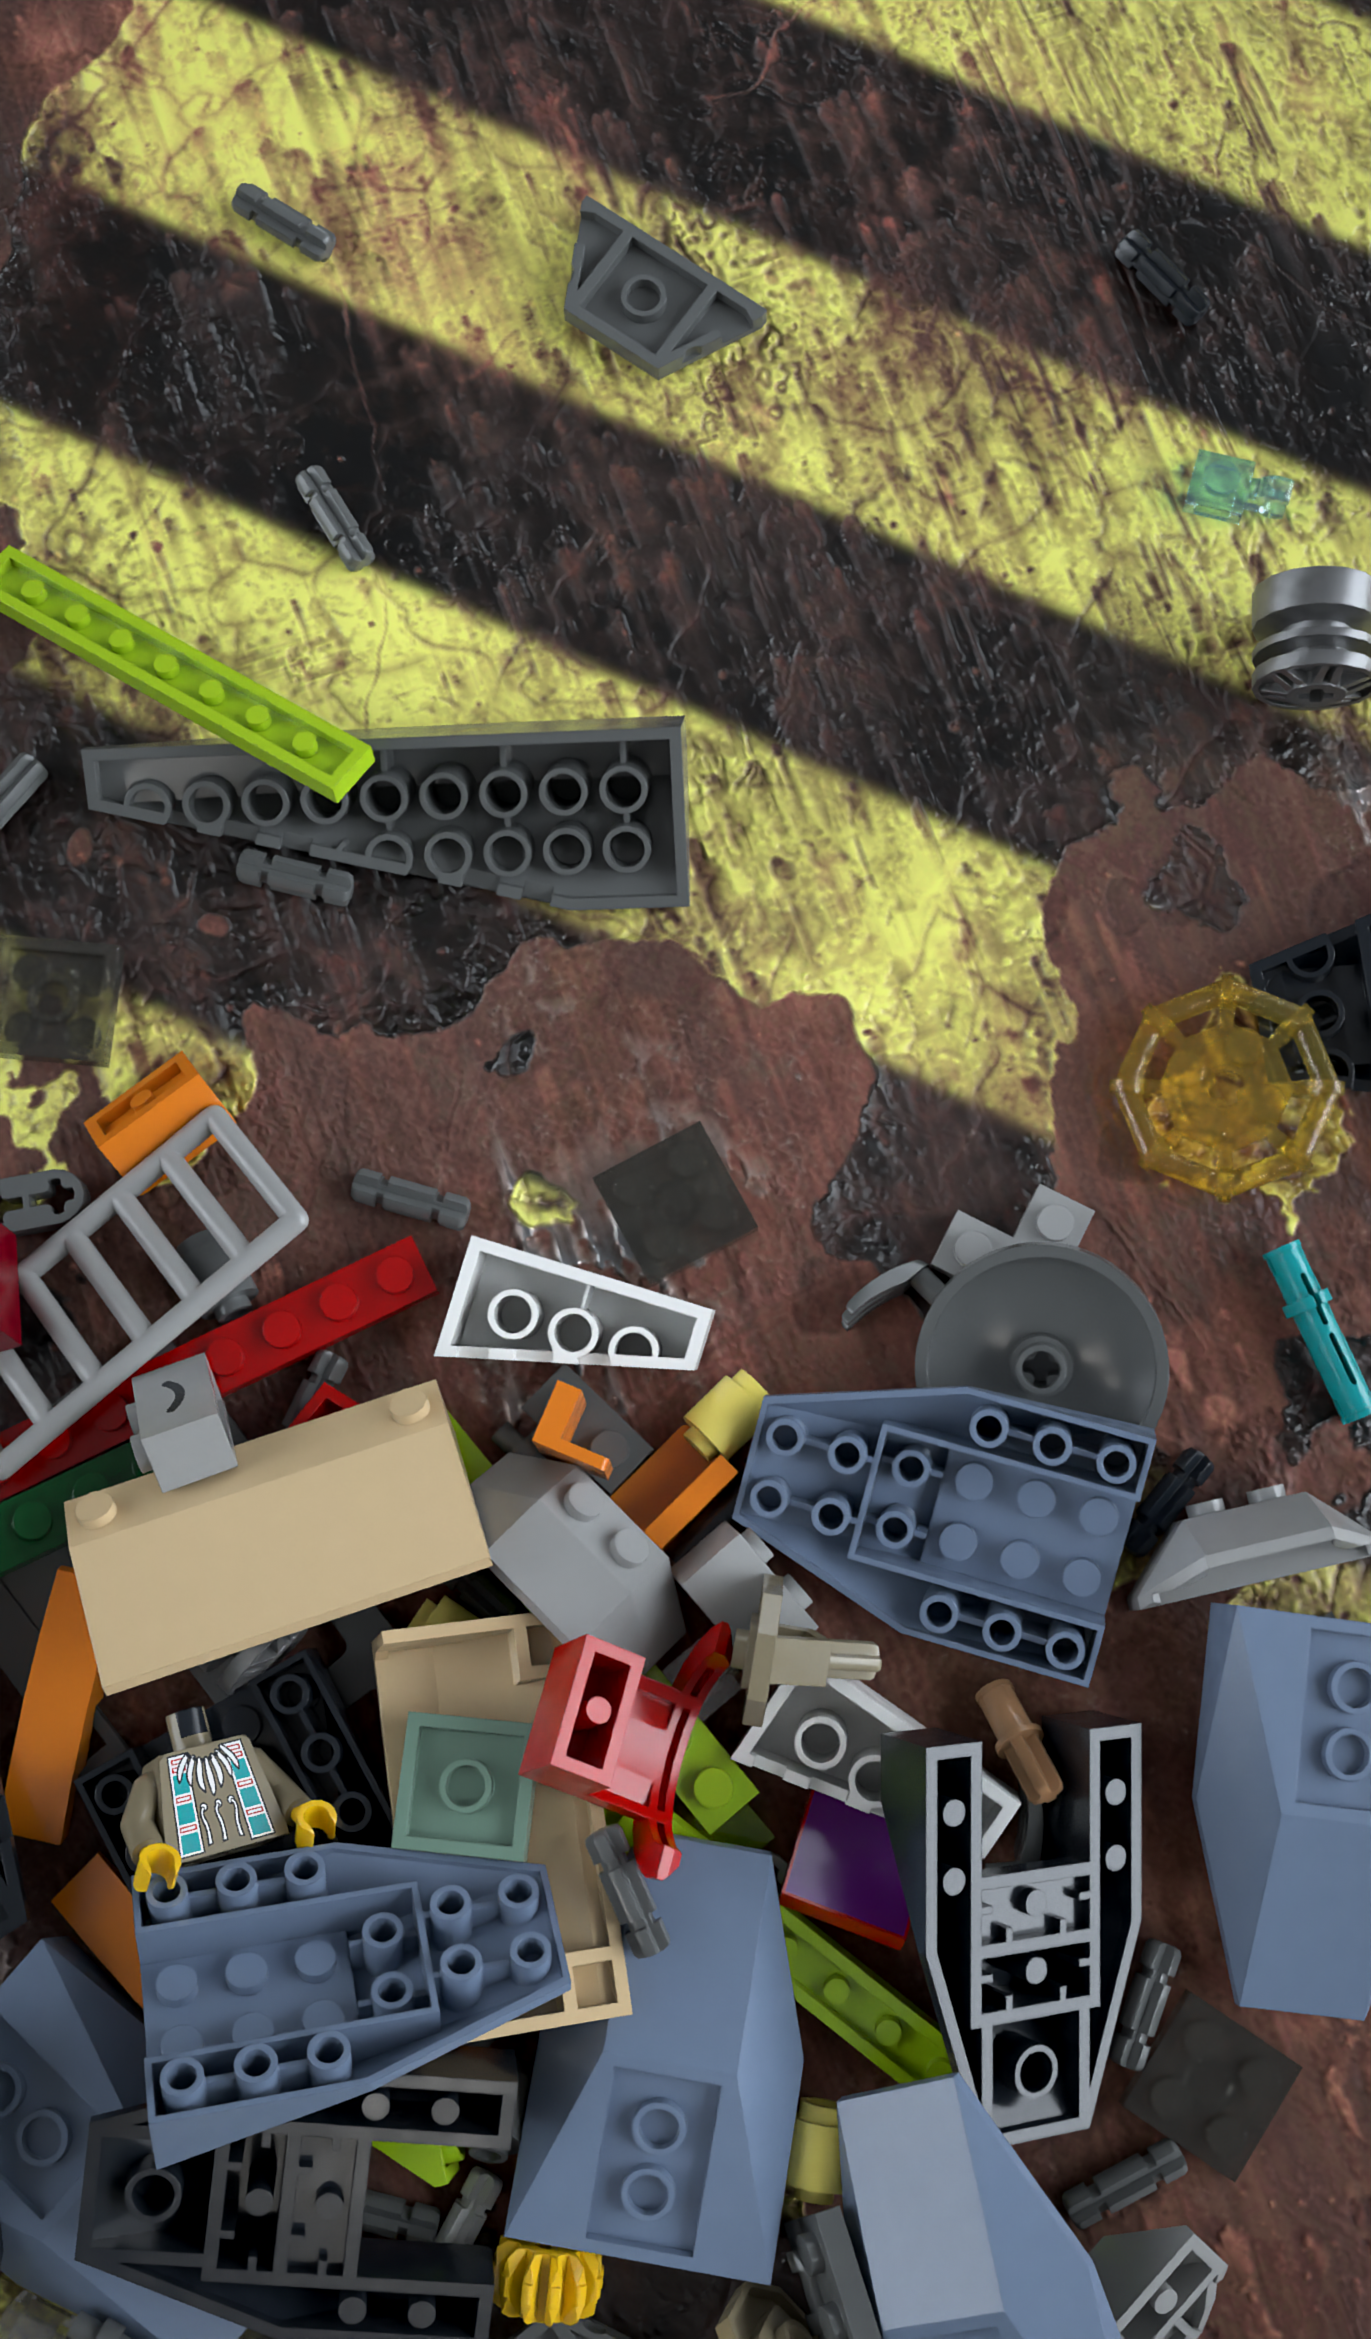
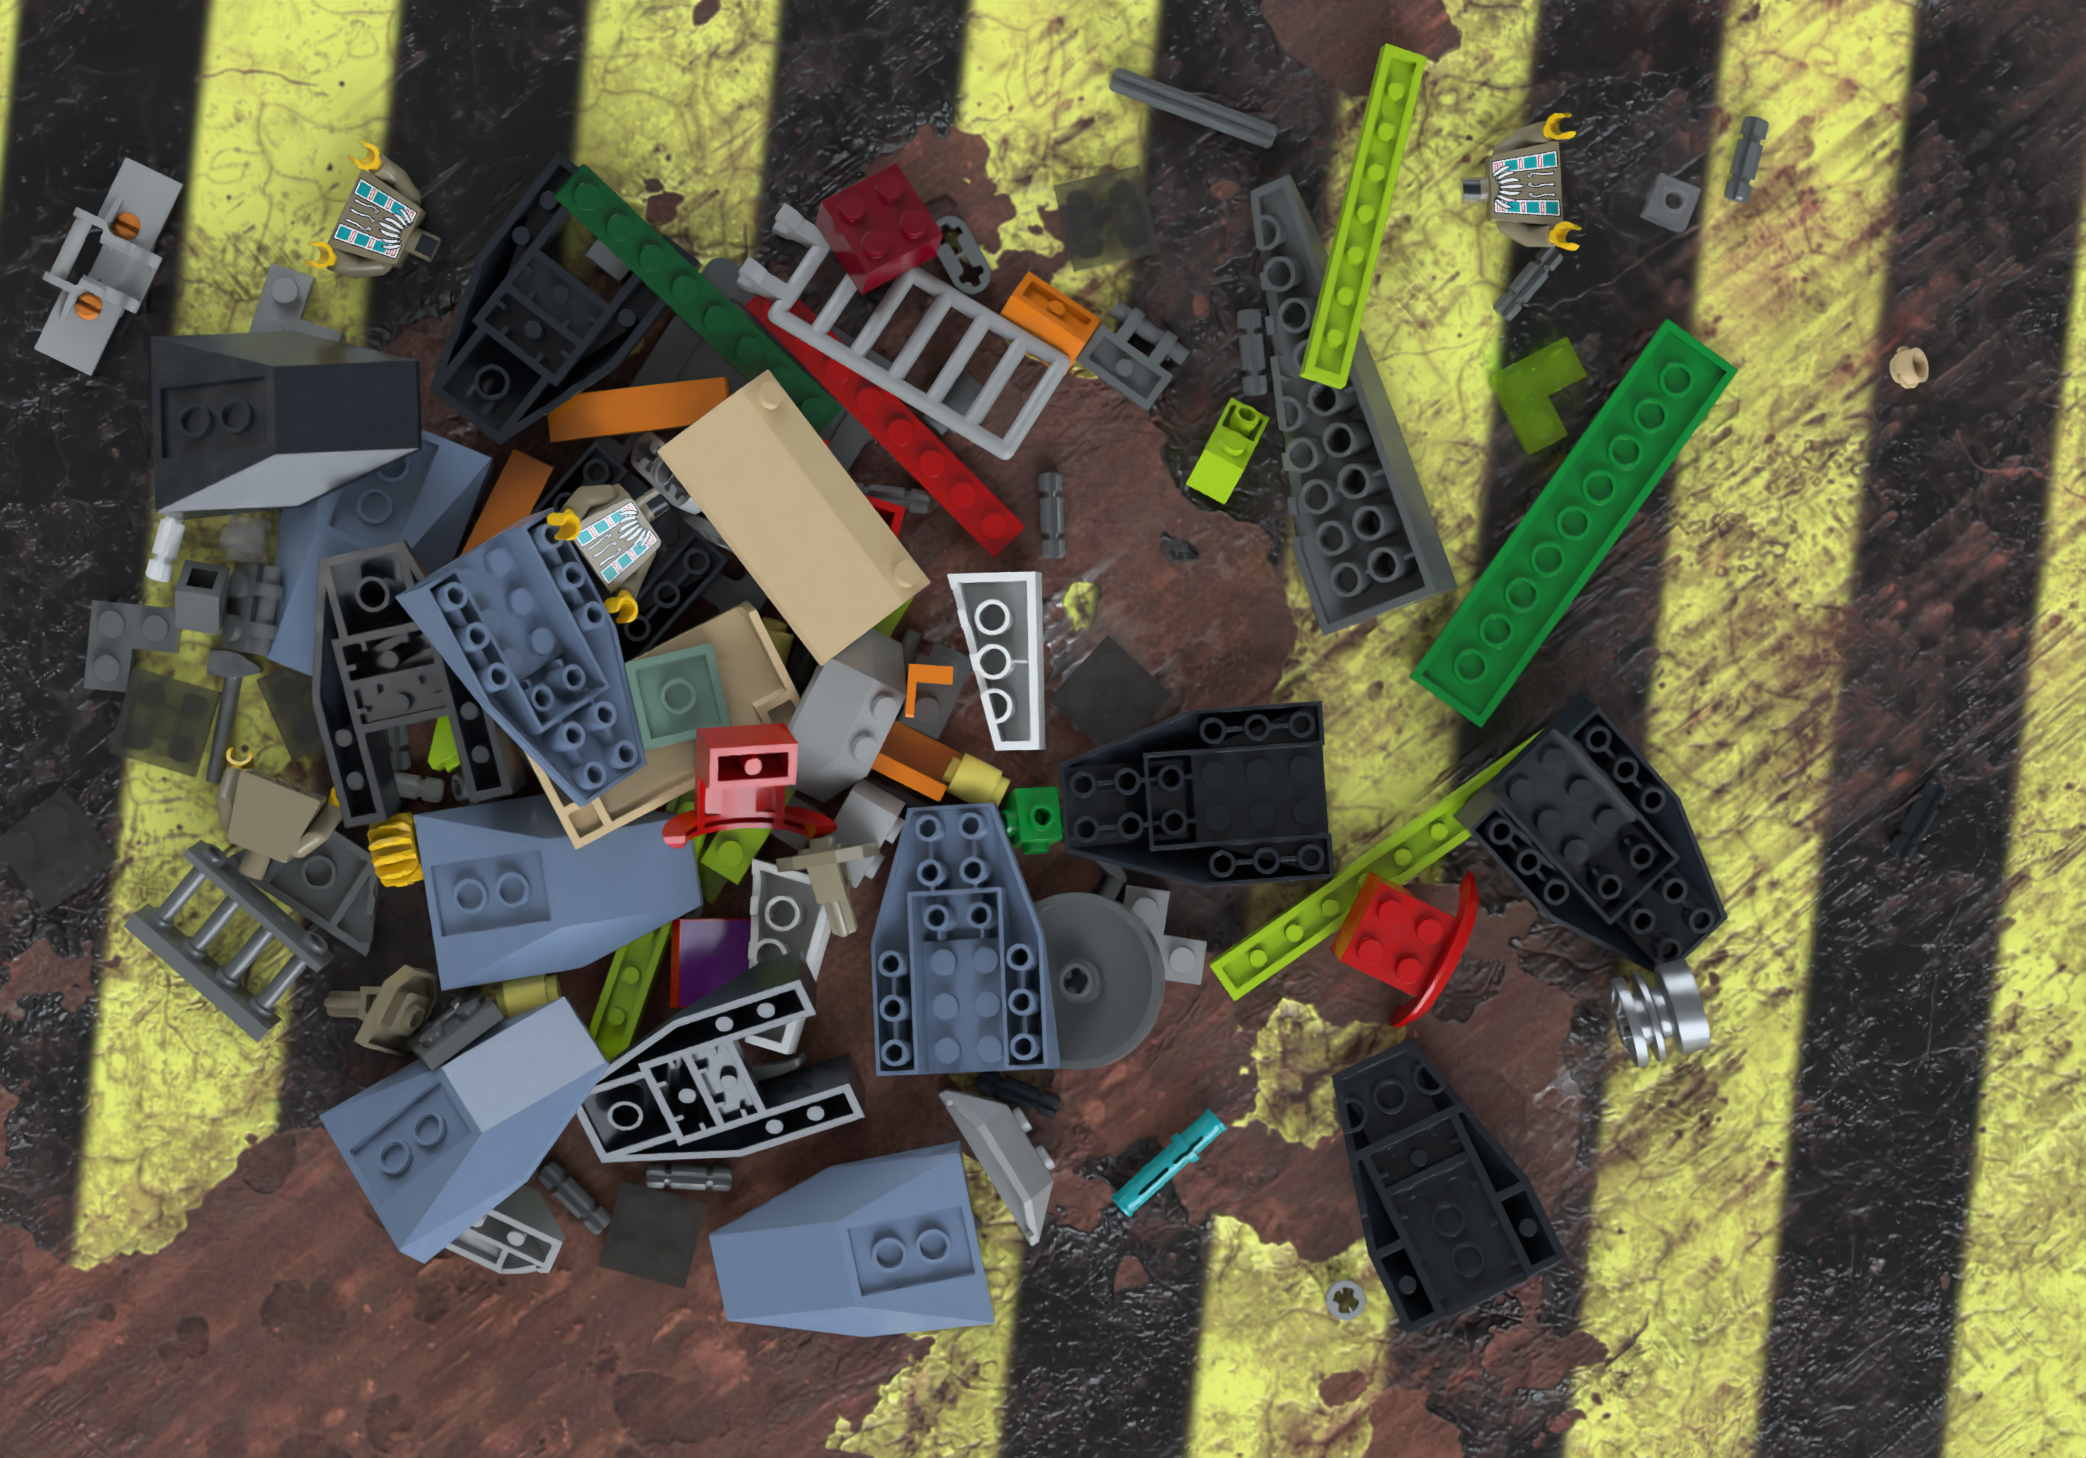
camera: 70 degrees right, 10 degrees up
light grey brick [125,1352,238,1493] -> none
dark grey wing [564,195,767,380] -> none
dark grey axle [585,1824,670,1959] -> none
medium nougat axle [975,1679,1063,1805] -> none
clear yellow plate [1109,974,1345,1203] -> none
clear light blue plate [1182,449,1295,525] -> none
none -> light grey beam [631,432,702,514]
none -> green brick [1000,786,1064,855]
none -> black wedge [1059,701,1334,887]
none -> dark grey plate [1076,300,1191,412]
none -> lime slope [1186,397,1270,505]
none -> lime plate [1208,728,1544,1001]
none -> red piece [1330,870,1479,1028]
none -> green plate [1408,318,1738,728]
none -> black wedge [1452,694,1728,973]
none -> torso [1460,113,1581,251]
none -> clear neon green plate [1487,337,1587,456]
none -> clear plate [1640,173,1702,233]
none -> tan plate [1889,346,1929,389]

